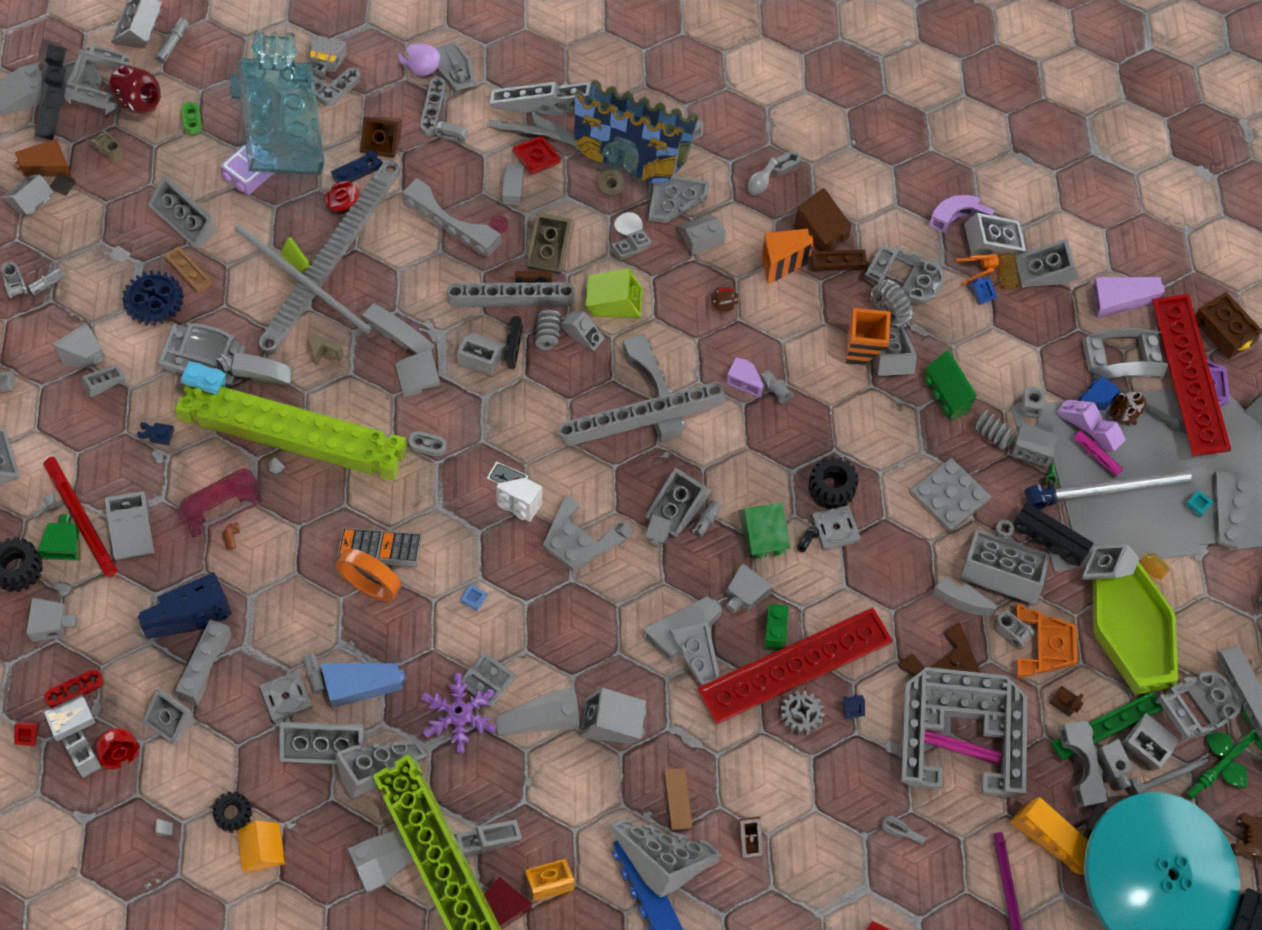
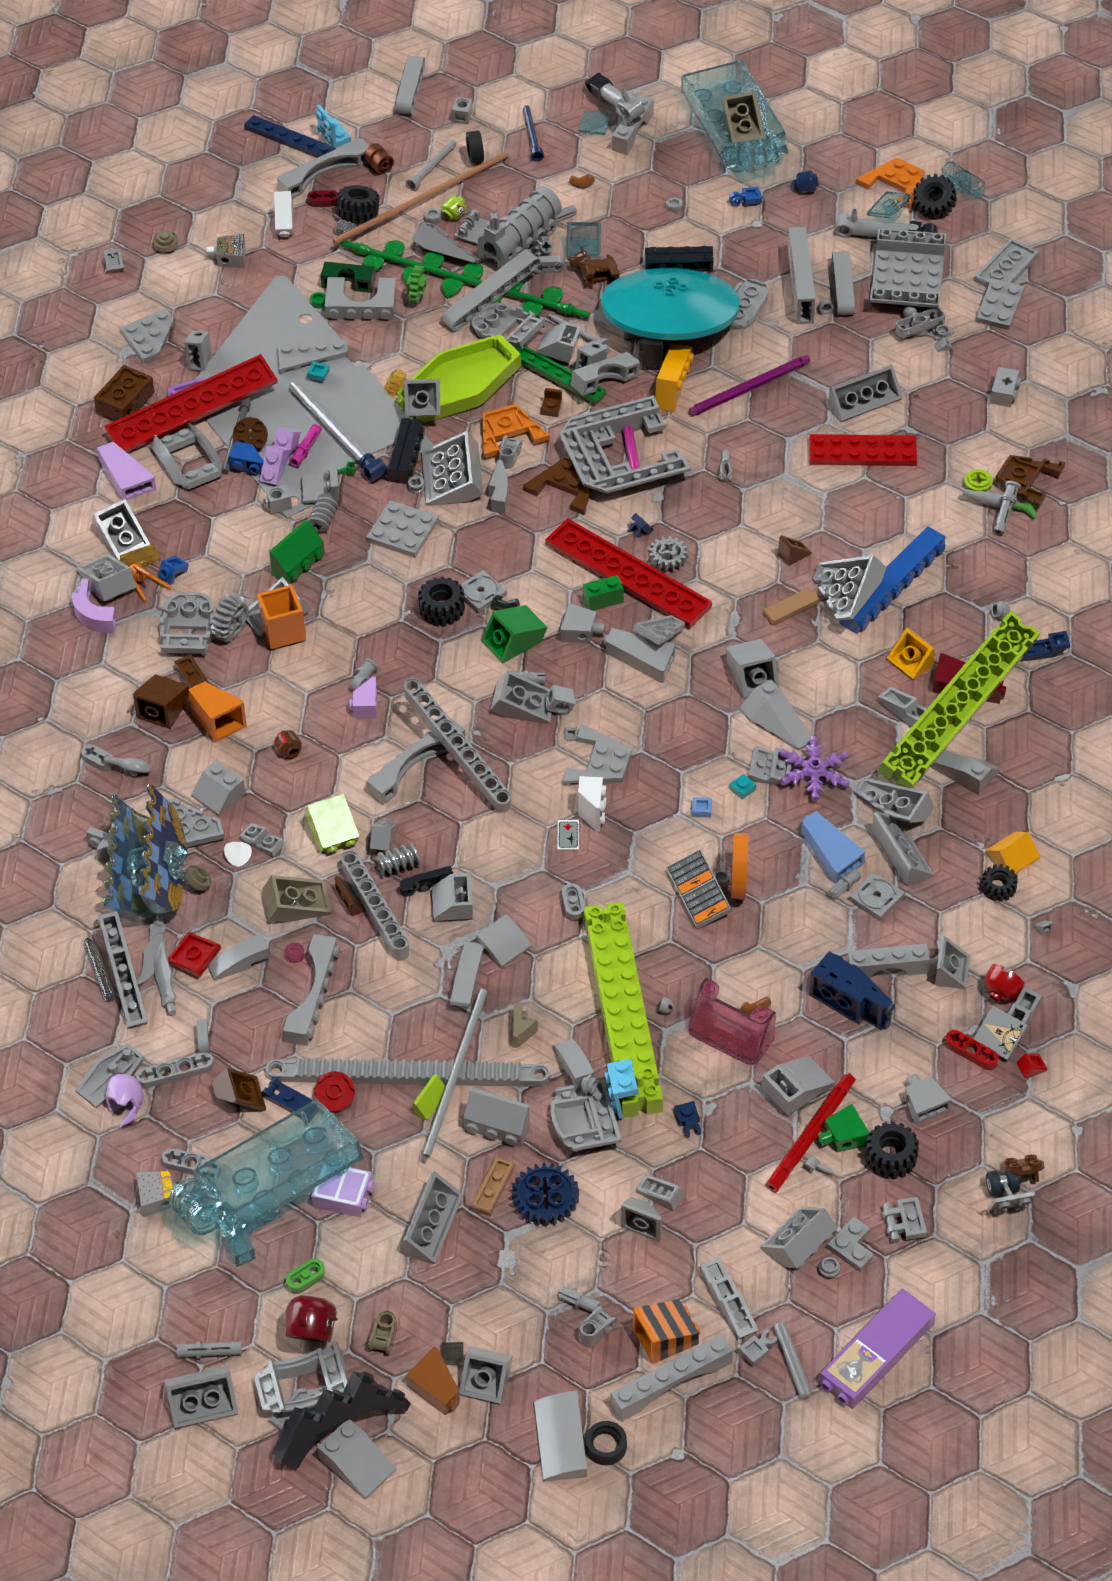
camera: 110 degrees left, 10 degrees down
none -> light grey slope [463,1087,530,1147]
none -> teal plate [729,774,757,800]

